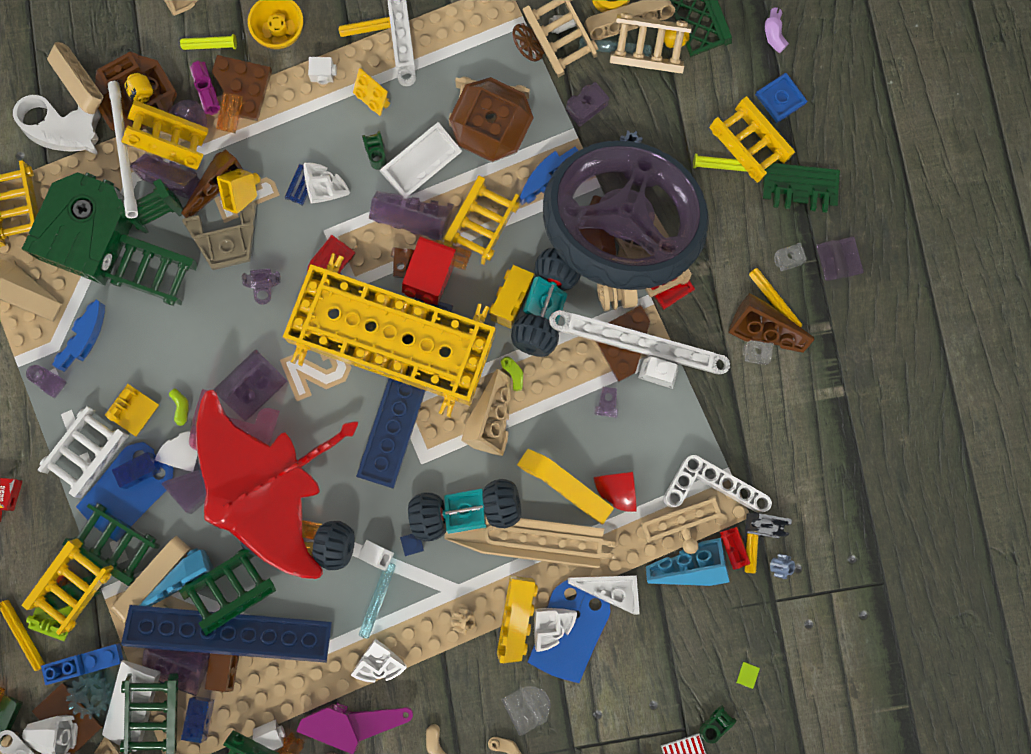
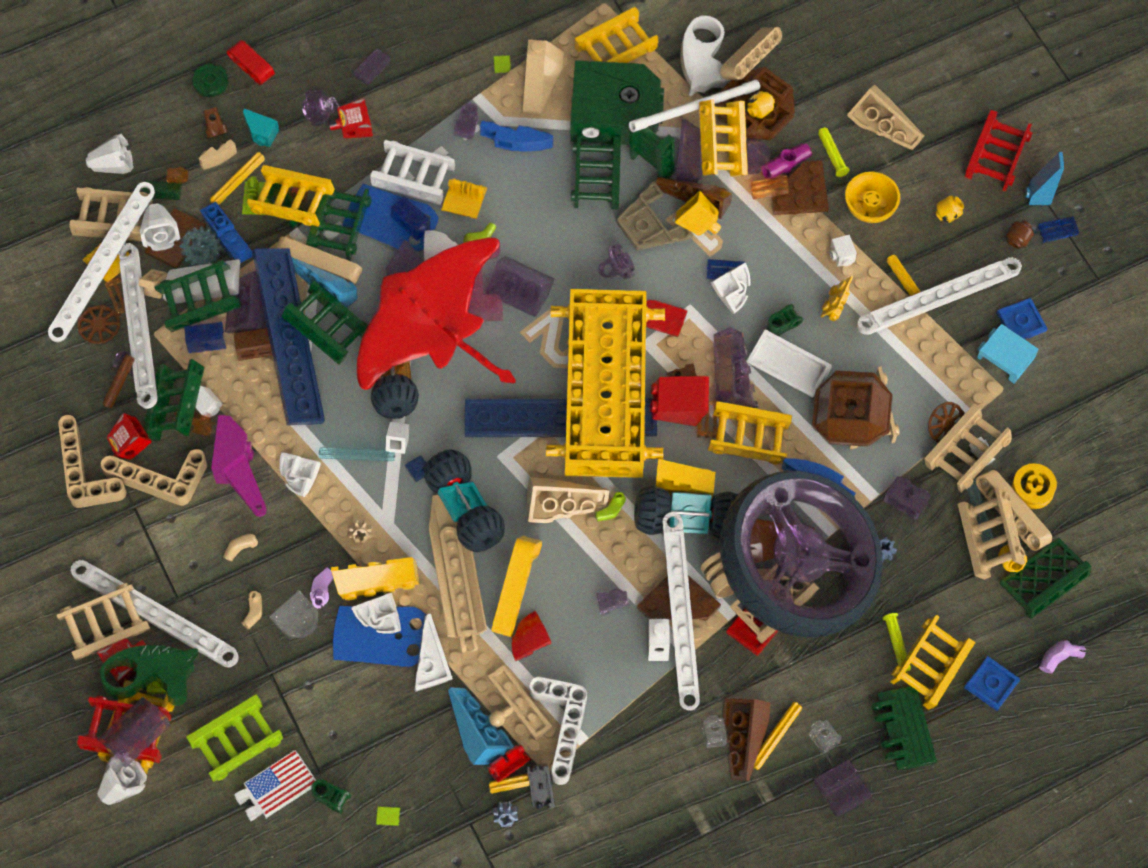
camera: 75 degrees right, 15 degrees down
none -> lavender arm [310,567,334,608]

